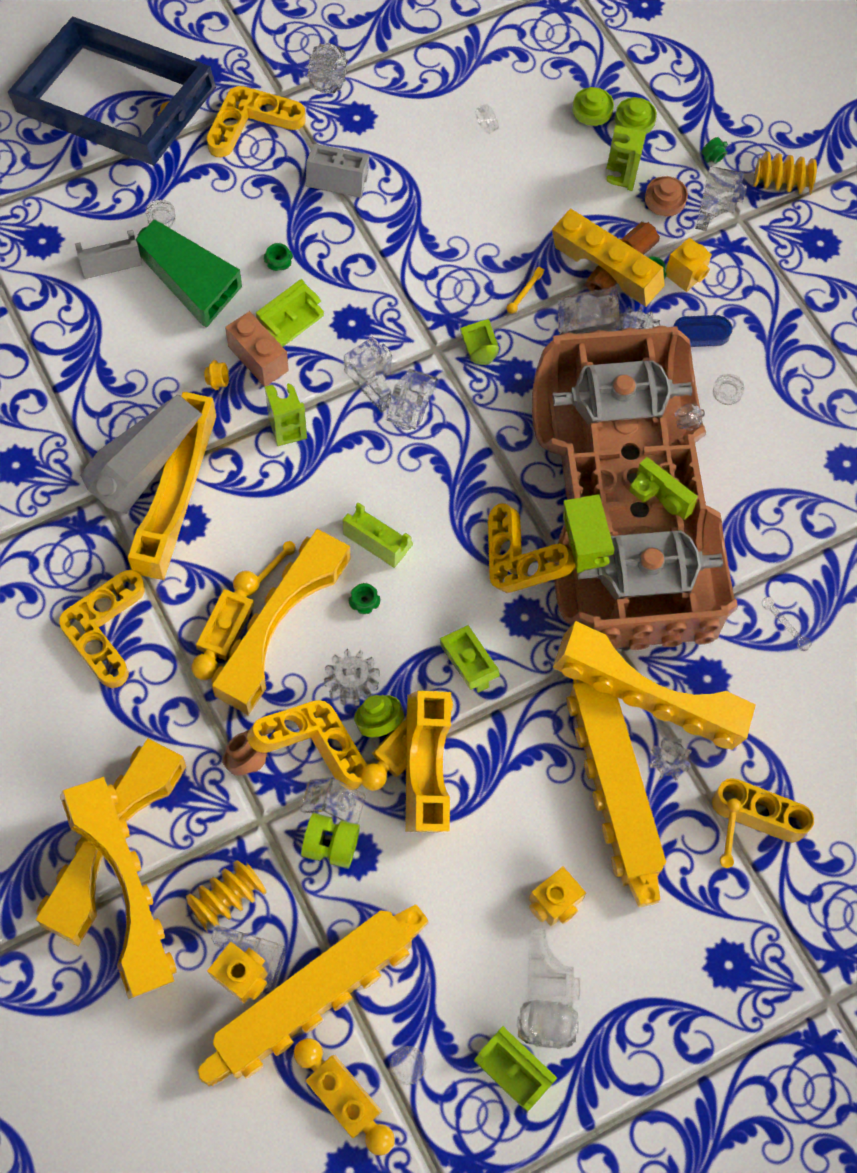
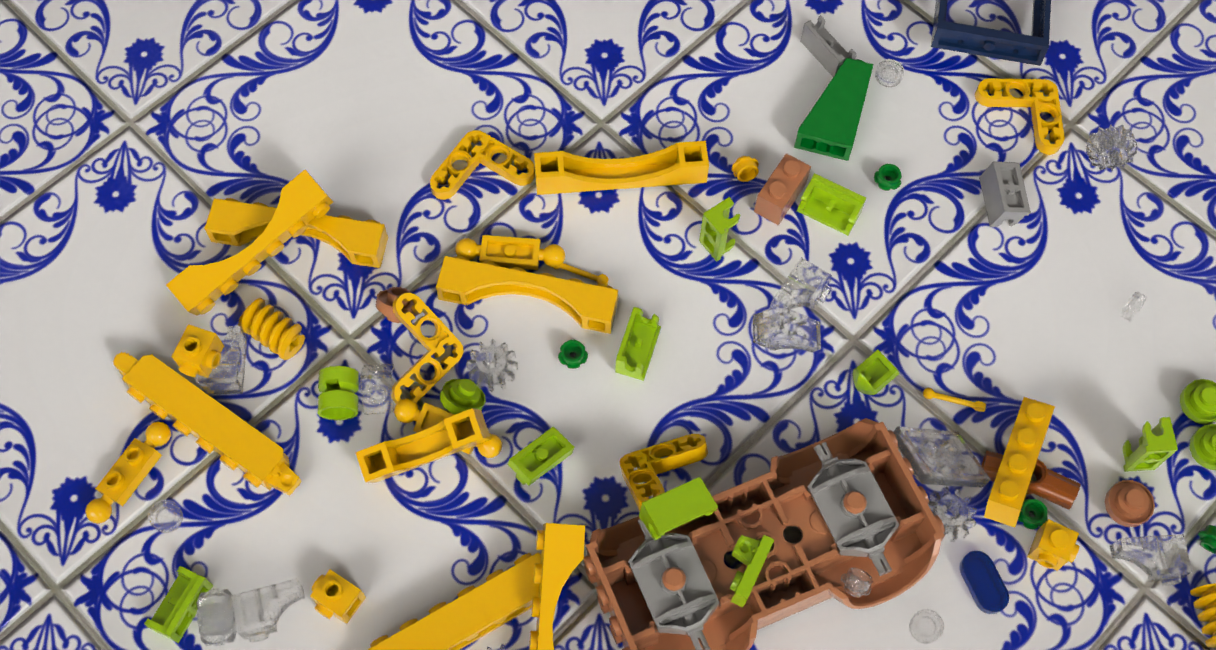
camera: 75 degrees right, 0 degrees up
light grey wedge [80,394,202,514] -> none

